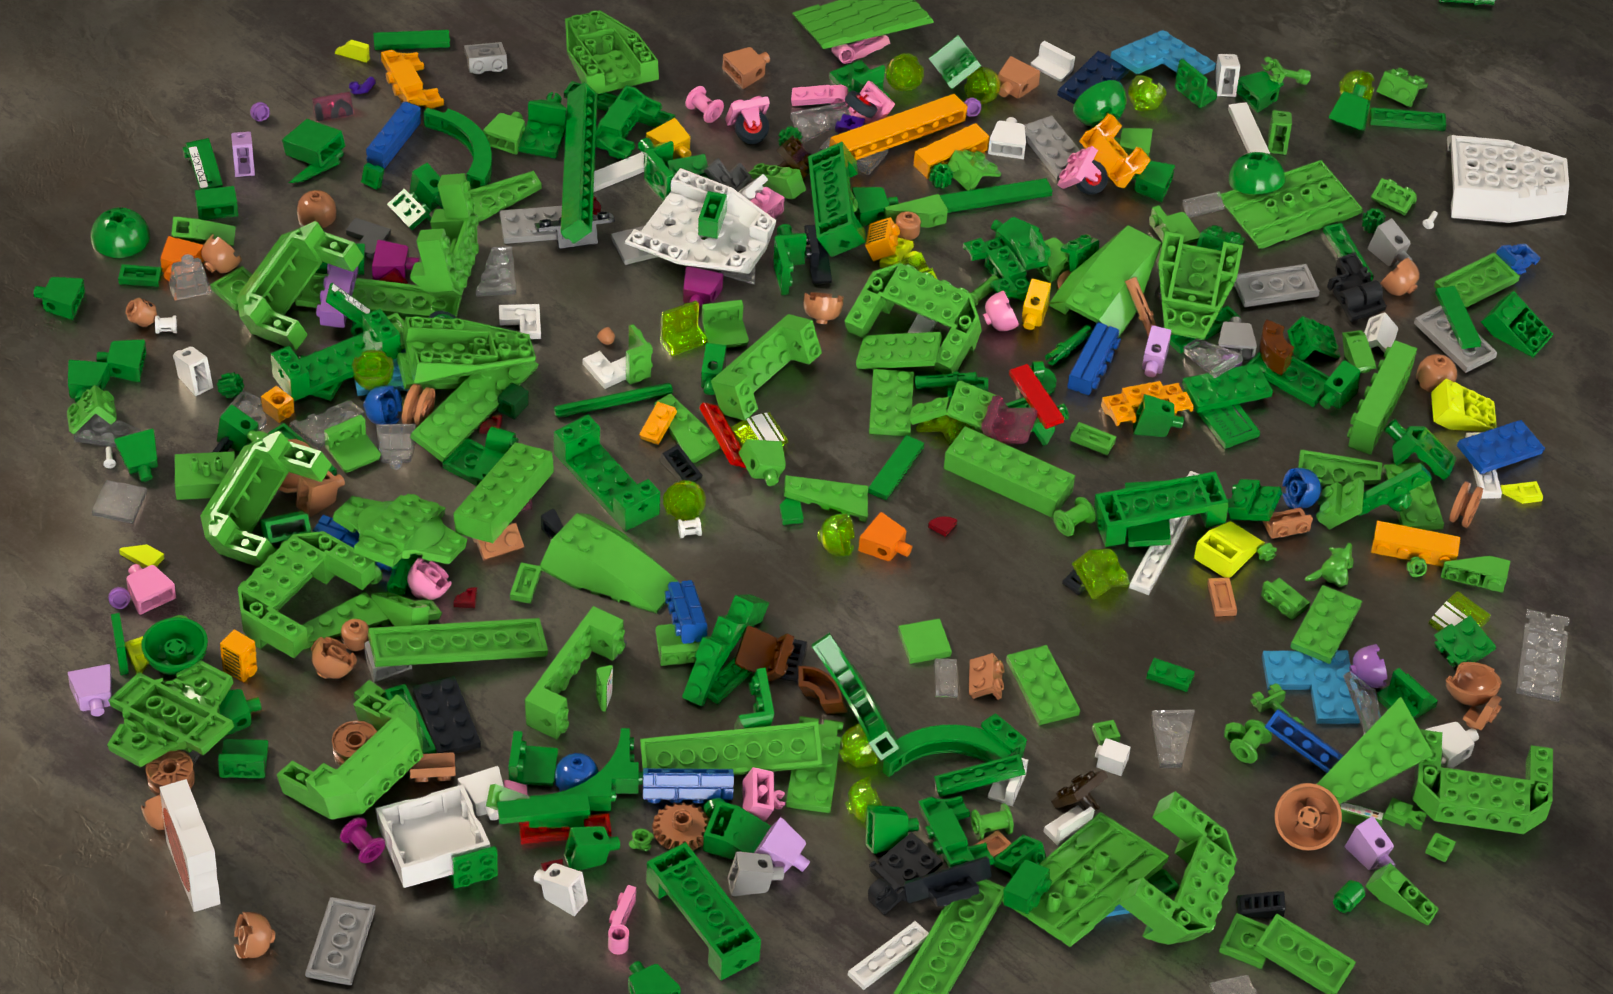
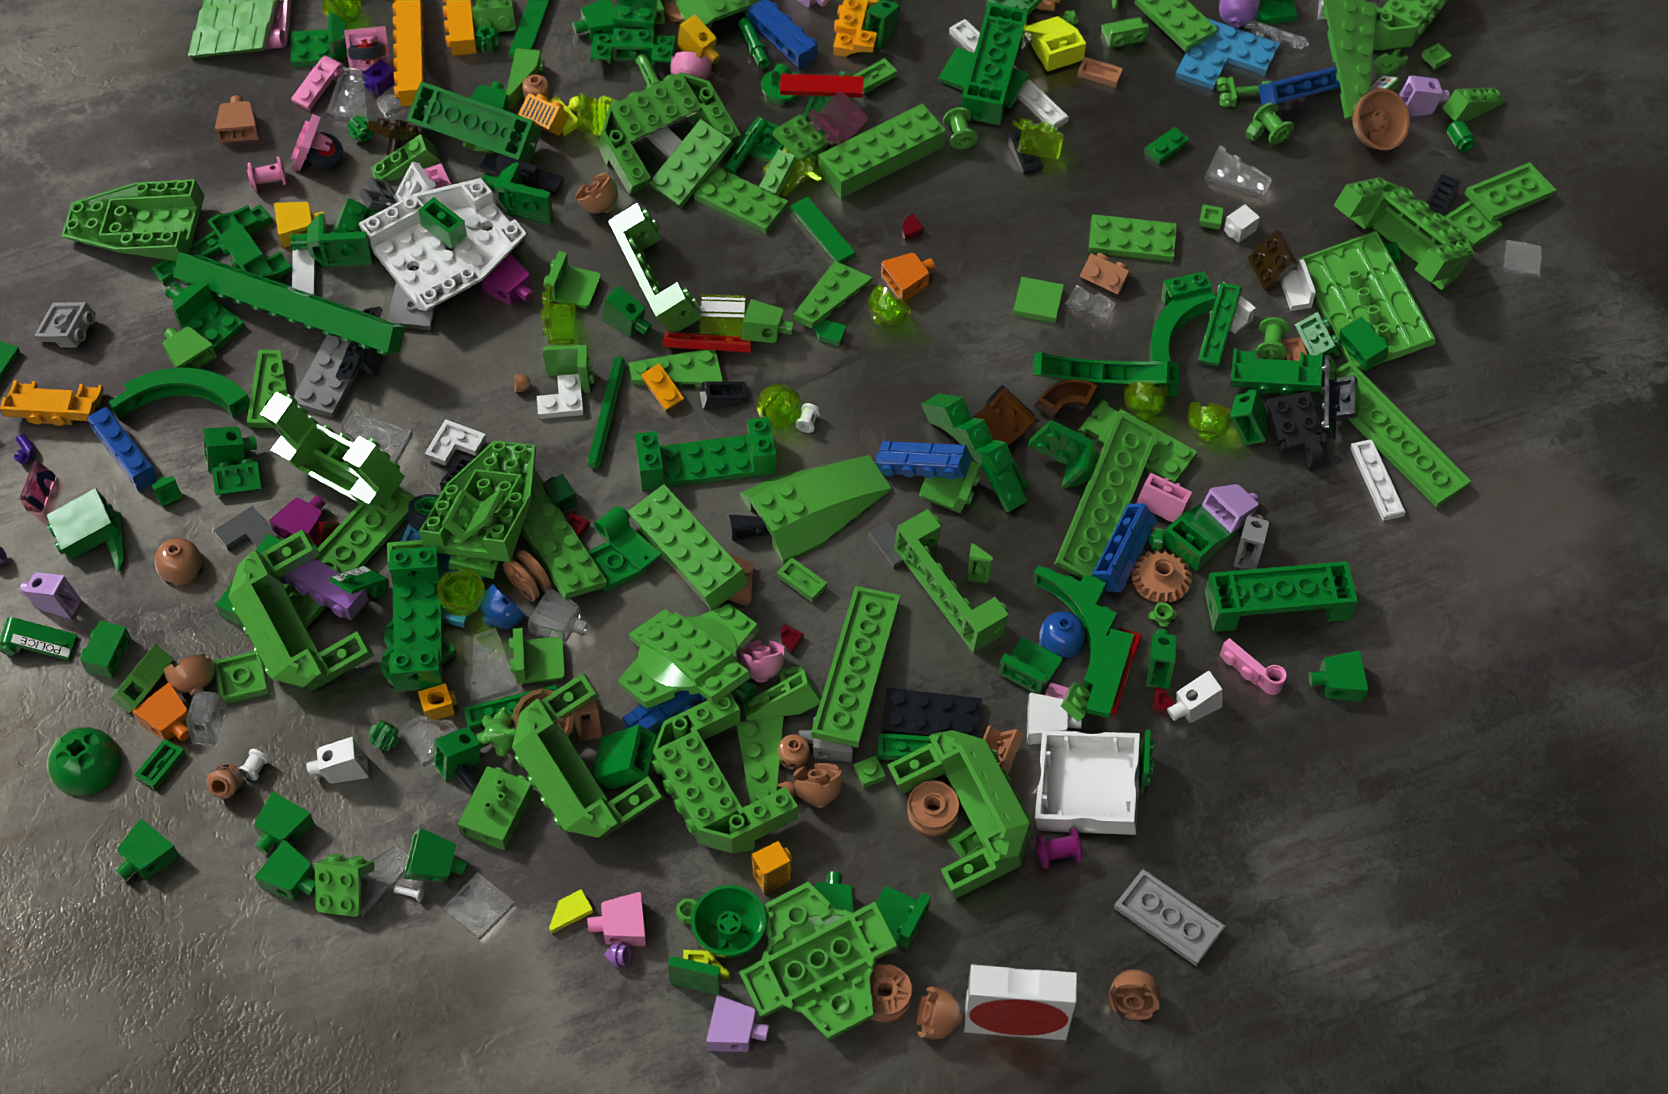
camera: 60 degrees left, 10 degrees up
none -> bright green bracket [441,489,504,542]

